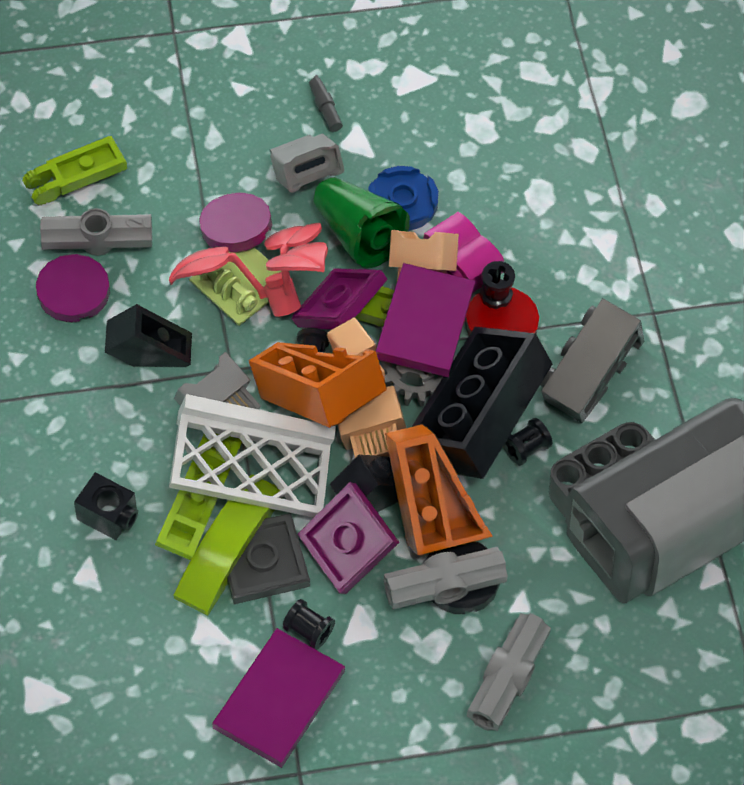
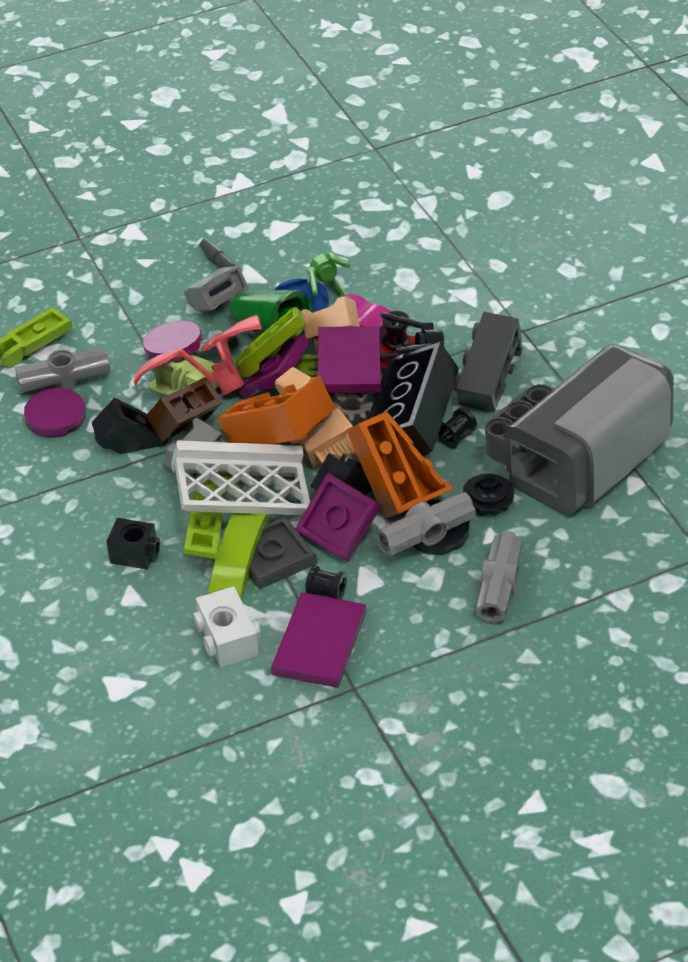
camera: 10 degrees left, 15 degrees down
none -> reddish brown brick [145,377,223,442]
none -> white brick [193,586,259,668]
none -> lime hinge [235,307,306,378]
none -> bright green plant [306,252,350,297]
none -> black plant [380,312,444,361]
none -> black gear [463,474,514,515]

